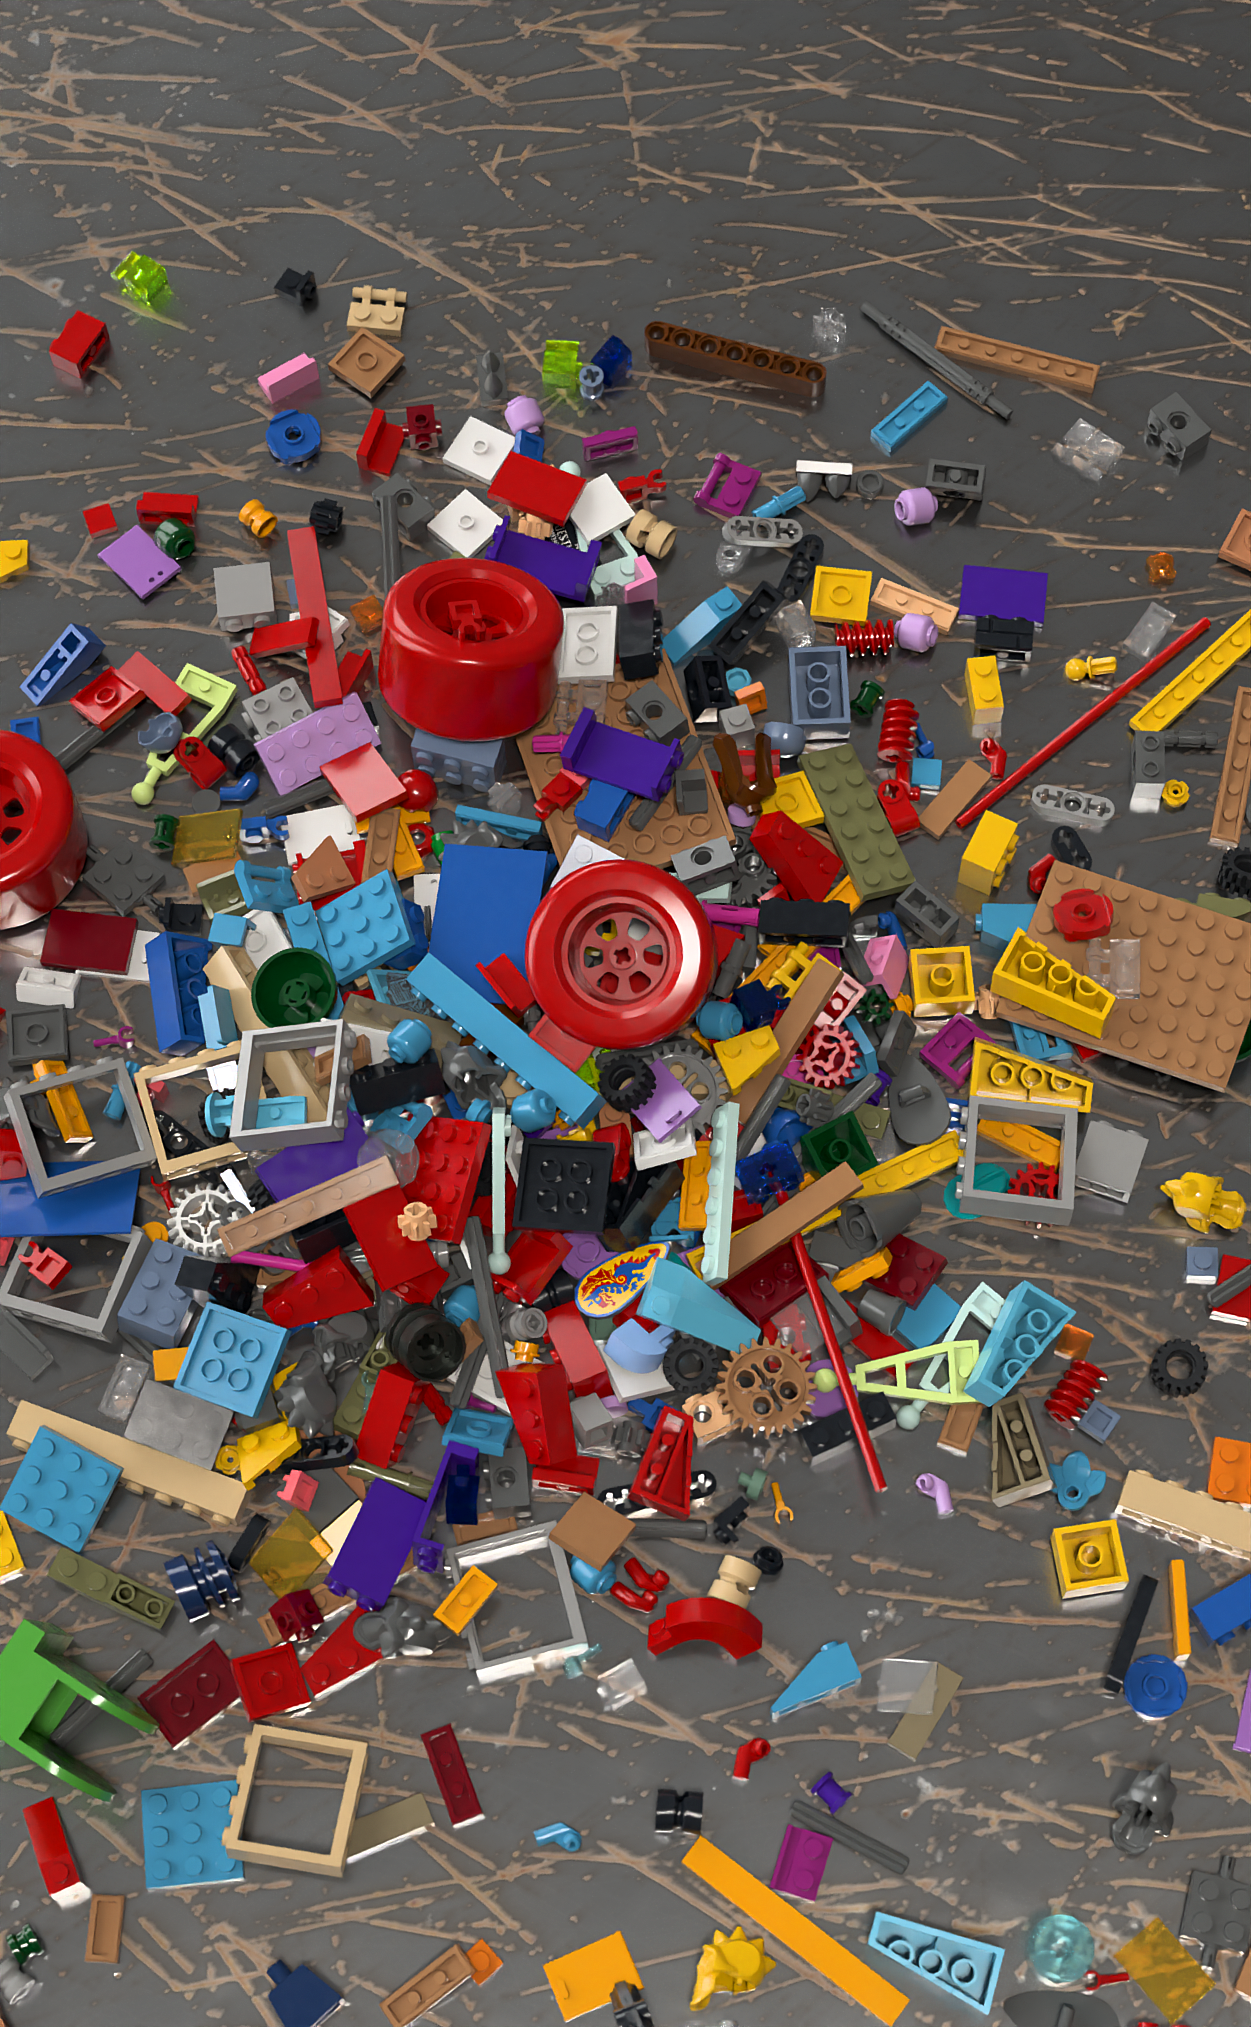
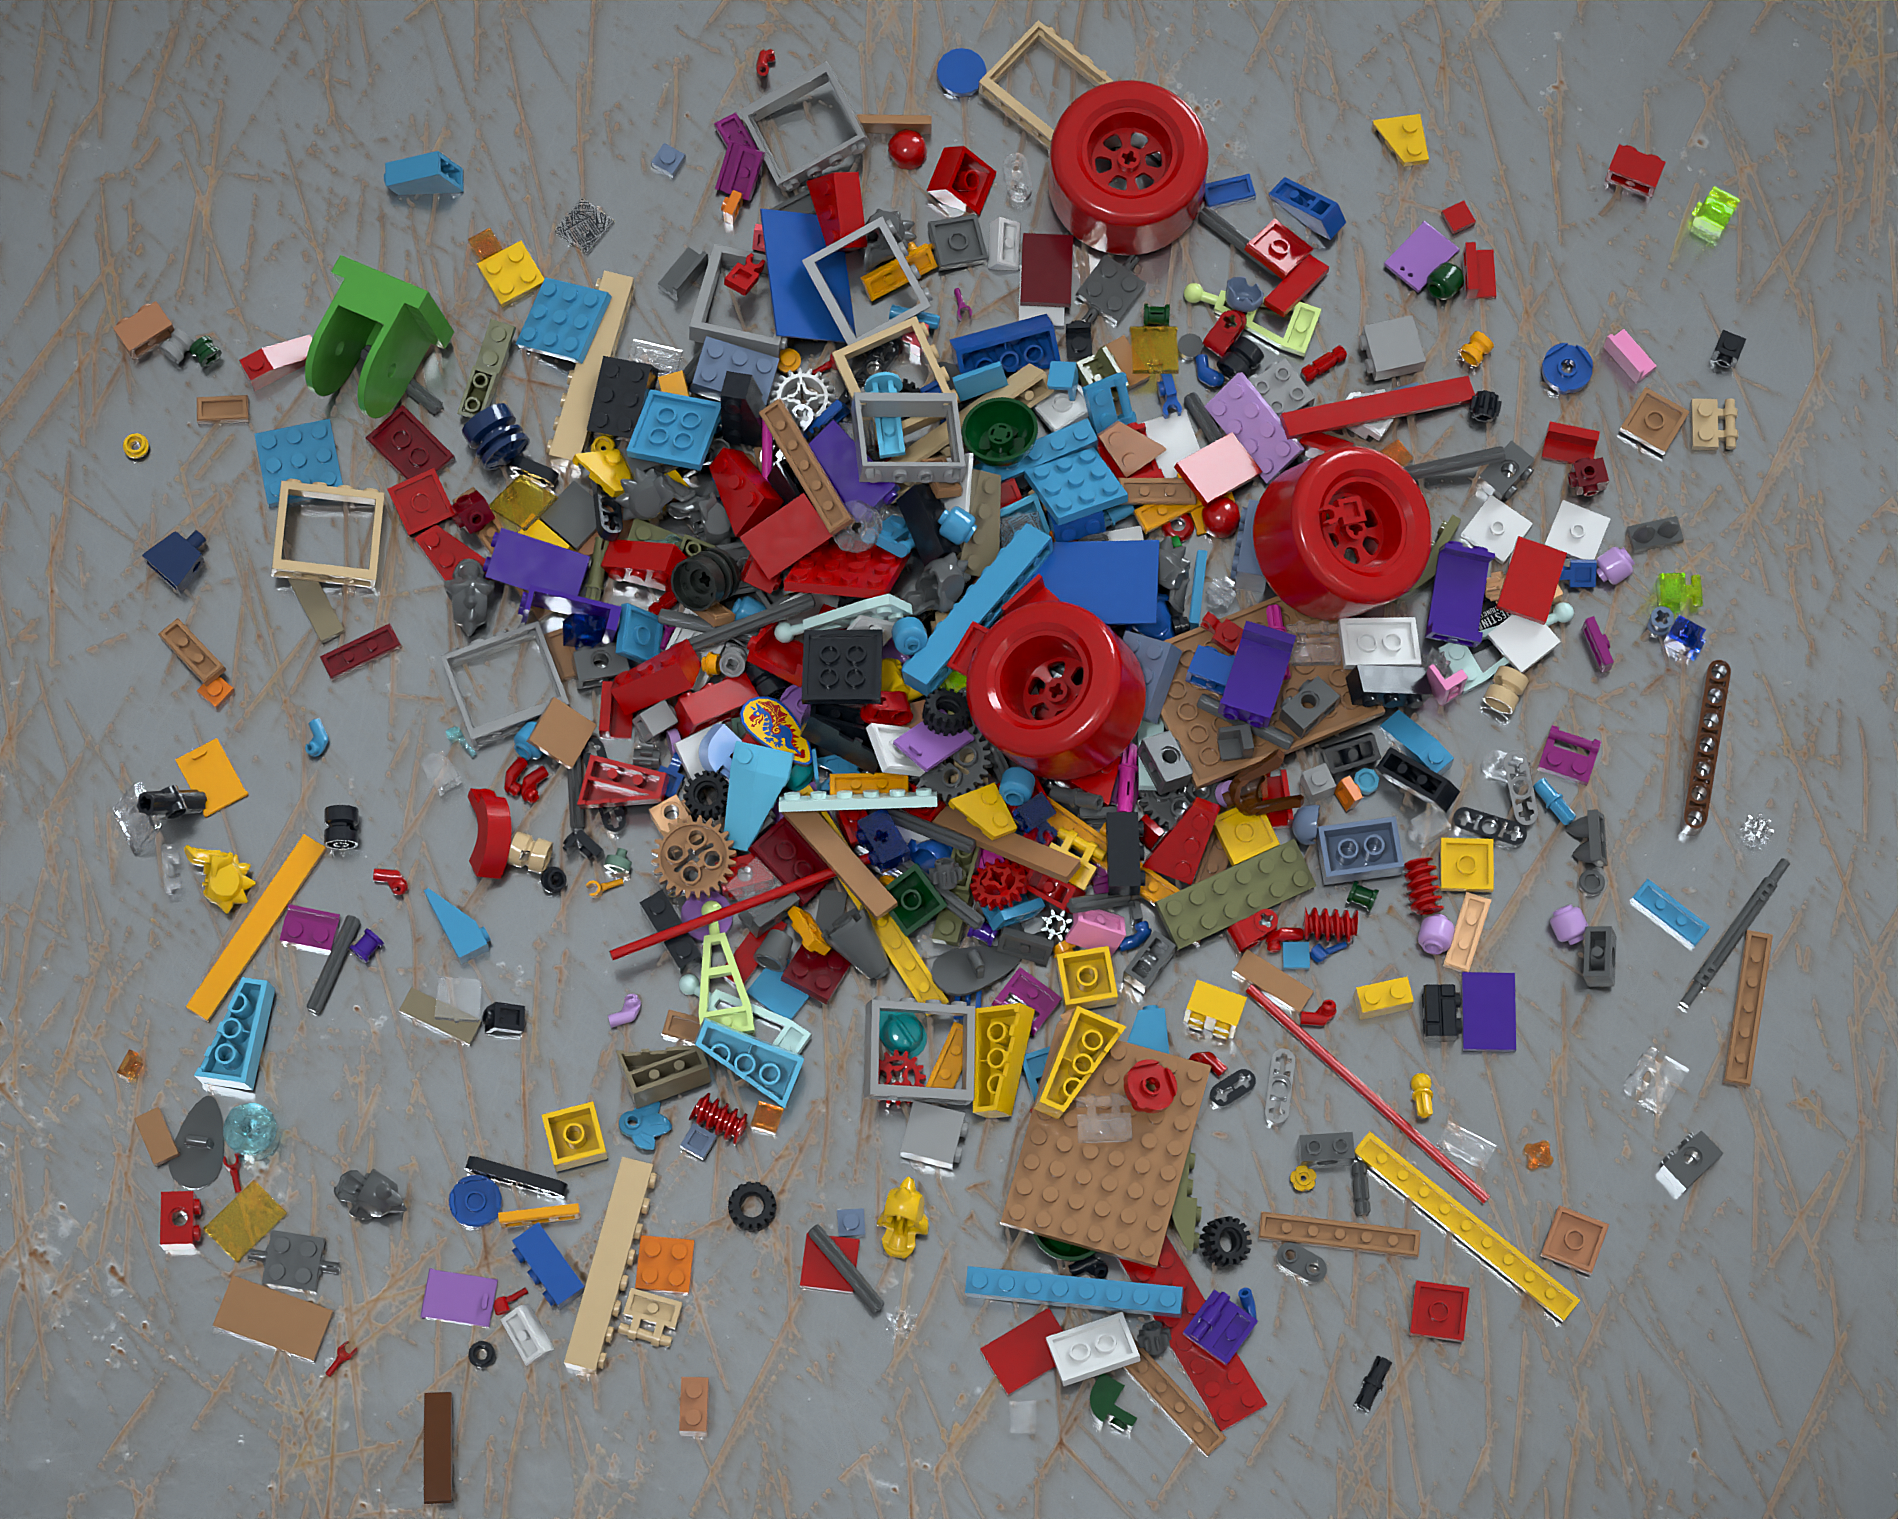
camera: 80 degrees right, 5 degrees up
red tile [249,616,320,658] -> none
coral tile [277,1470,319,1512] -> none
light nougat gear [397,1202,437,1241] -> none
light orange plate [433,1565,498,1637] -> none
dark azure plate [465,1098,493,1123] -> none
red plate [618,469,666,503] -> none
none -> black bracket [482,1002,525,1034]

